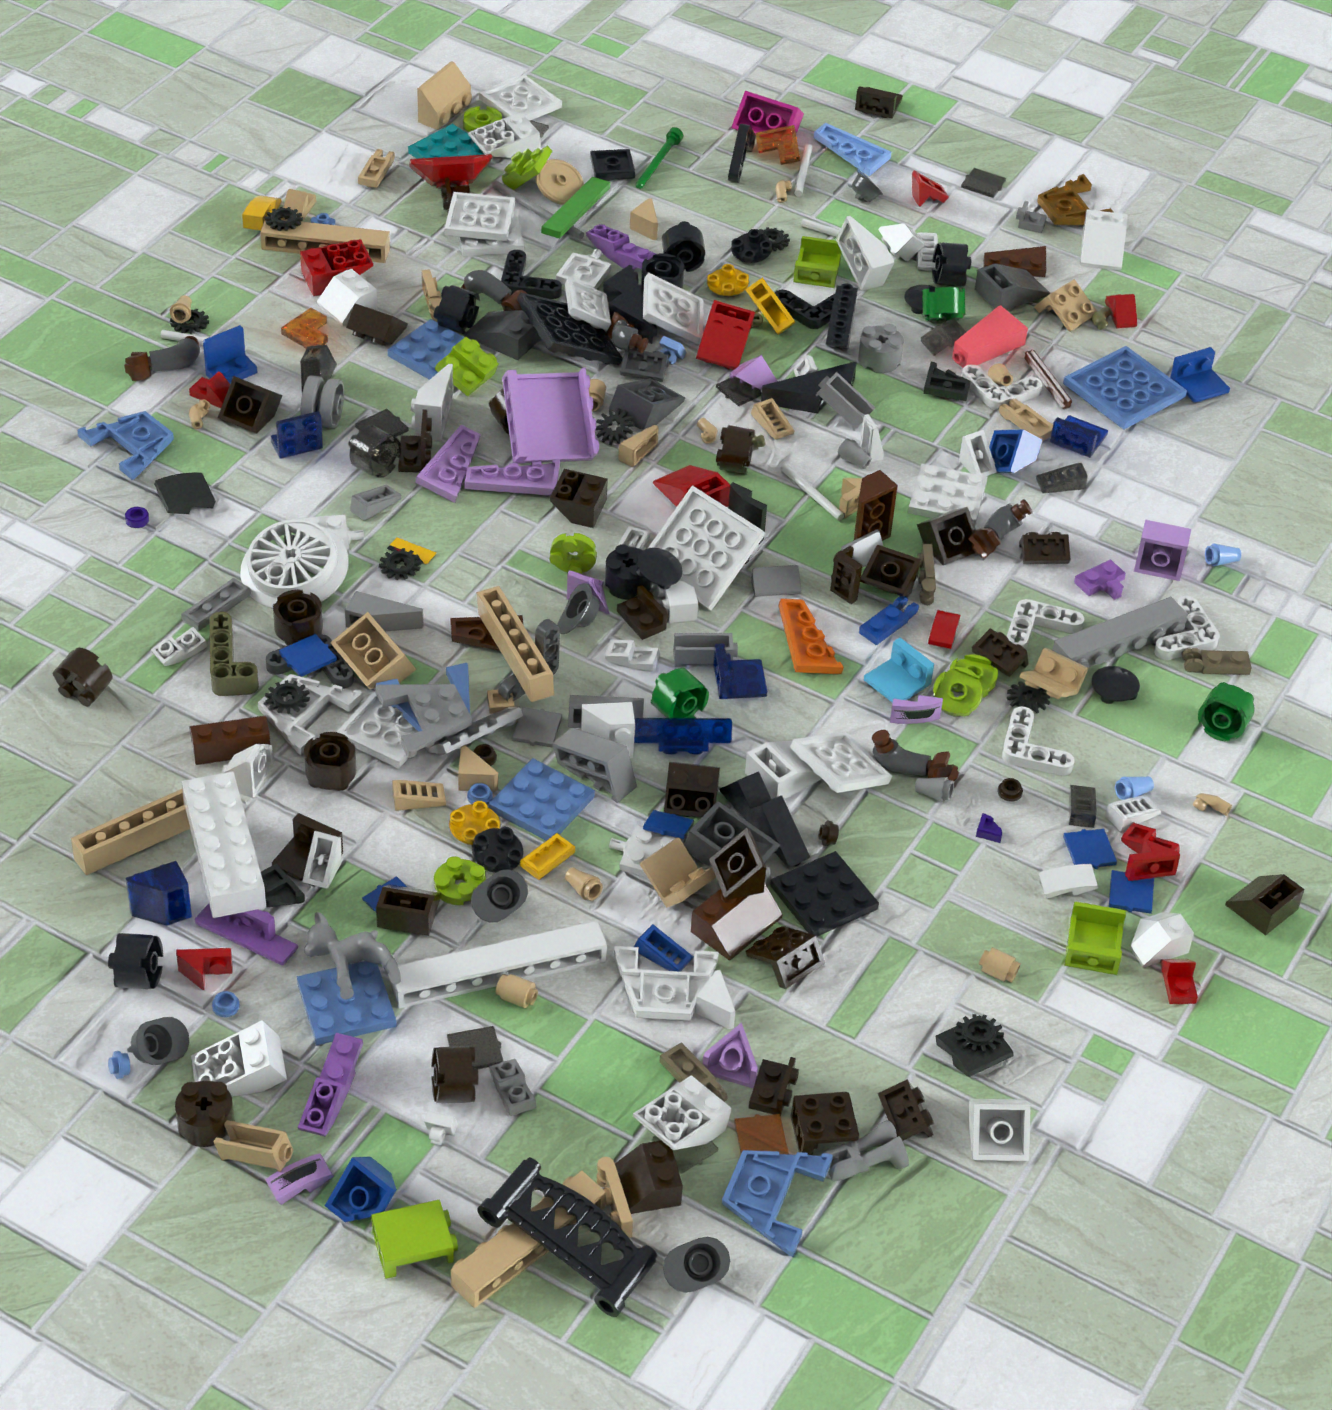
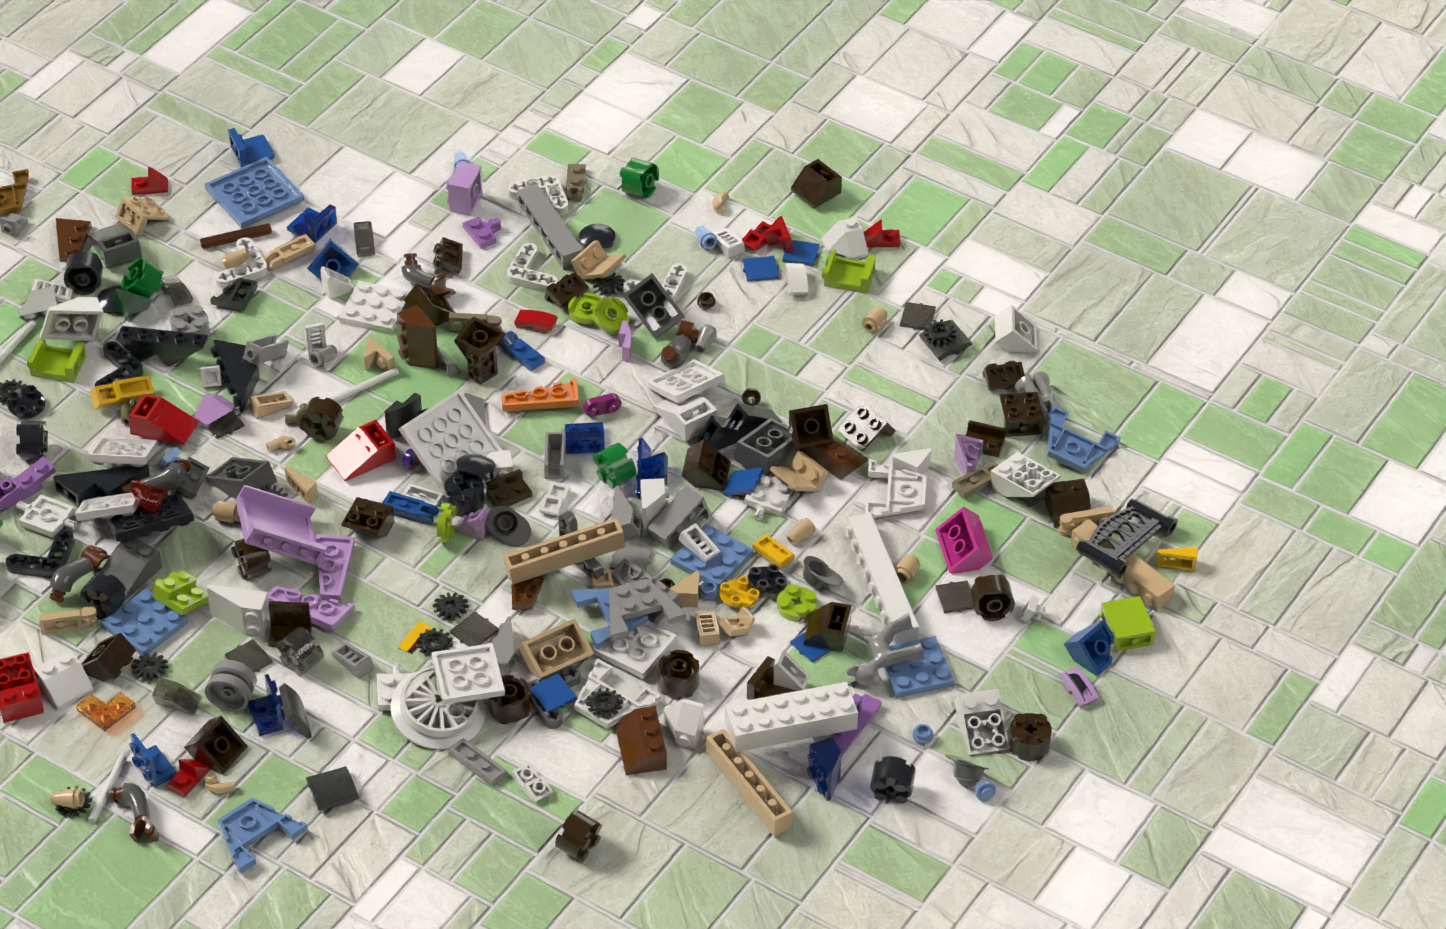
camera: 85 degrees left, 0 degrees up
dark purple tile [125,507,149,528] -> none
red slope [176,948,233,990] -> none
olive beam [210,612,259,696] -> none
tan window [214,1120,293,1172] -> none
medium lavender slope [298,1033,363,1137] -> none
light grey slope [489,1059,536,1116] -> none
blue slope [634,924,694,972] -> none
black brick [641,253,684,292] -> none
dark grey piece [663,1237,730,1293] -> none
yellow dish [707,264,749,296] -> none
clear orange piece [734,1114,789,1154] -> none
black plate [770,851,879,937] -> none
medium azure bracket [864,638,934,703] -> none
coral slope [952,305,1028,368] -> none
dark purple tile [976,813,1002,843] -> none
clear smoke slope [1069,785,1096,828] -> none
white slope [1080,209,1128,271] -> none
olive arm [1092,306,1112,330] -> none
none -> dark green slope [112,288,153,320]
none -> clear red wing [130,480,168,511]
none -> pearl dark grey gear [131,653,169,681]
none -> pearl dark grey slope [279,683,312,739]
none -> blue hinge [382,491,439,525]
none -> white plate [432,643,505,705]
none -> pearl dark grey gear [433,592,469,620]
none -> clear smoke piece [450,612,499,647]
none -> magenta plate [583,393,622,417]
none -> dark grey slope [623,273,685,340]
none -> white slope [678,523,721,562]
none -> tan bracket [719,607,755,636]
none -> clear smoke piece [900,302,936,330]
none -> dark pink slope [935,506,993,574]
none -> yellow slope [1155,547,1198,571]

